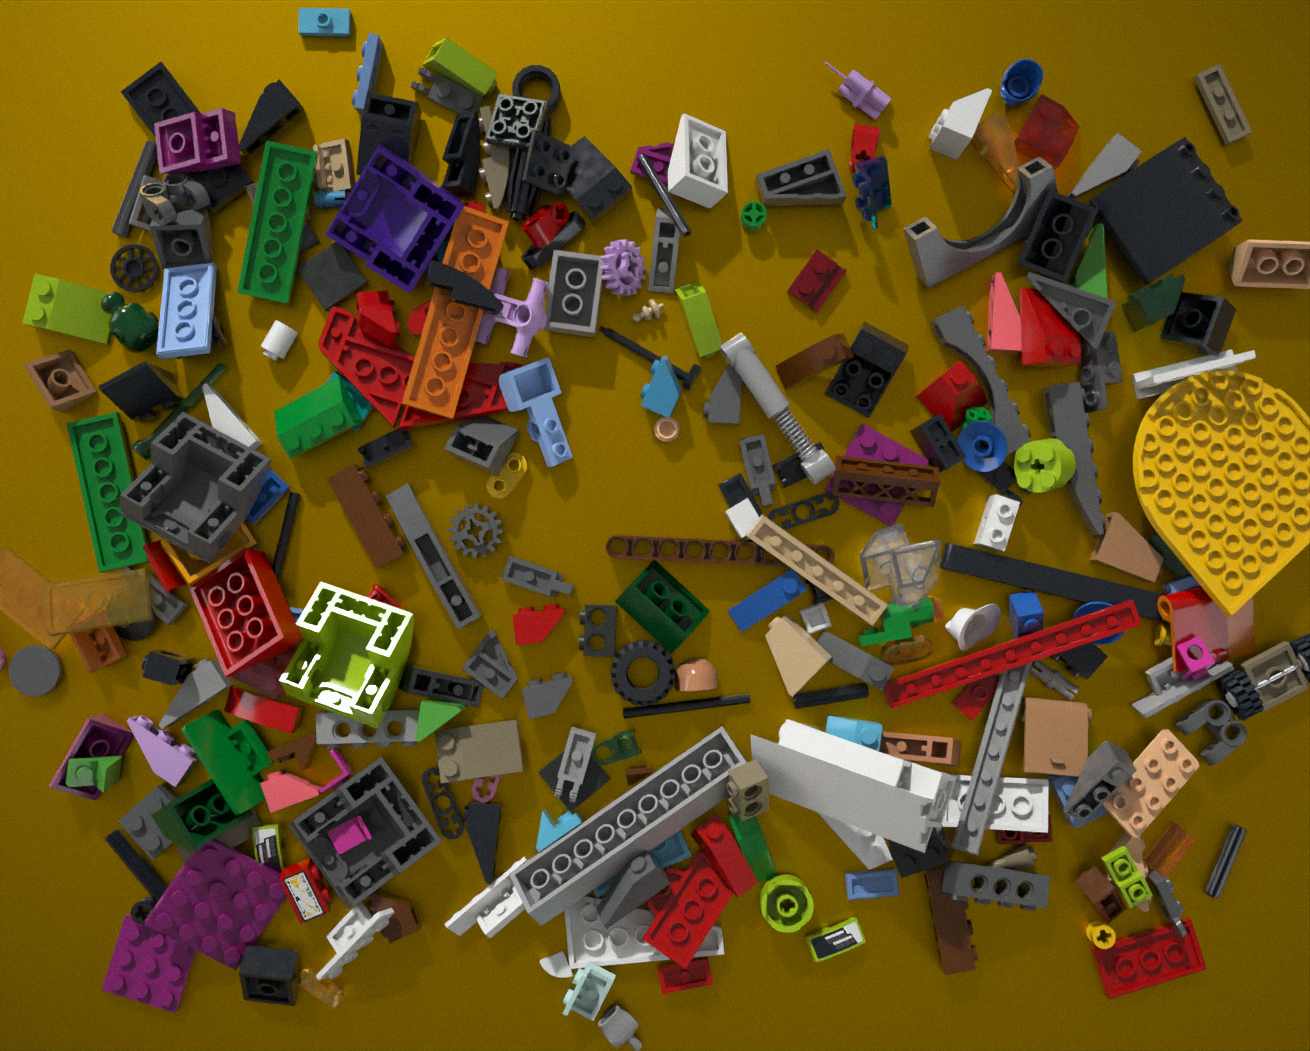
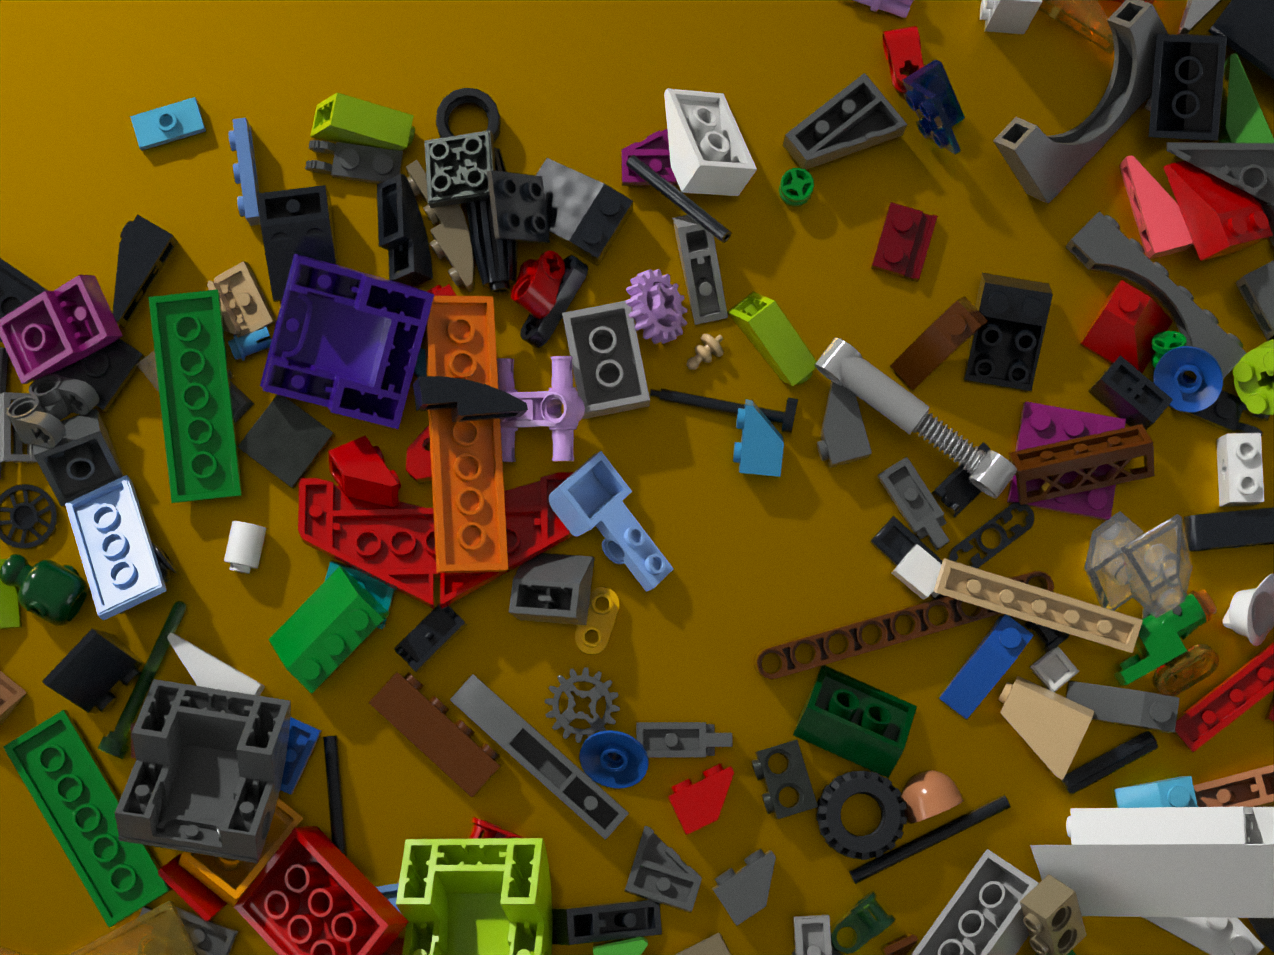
camera: 25 degrees left, 5 degrees down
light nougat plate [654,417,680,442] -> none
none -> blue dish [579,730,649,788]

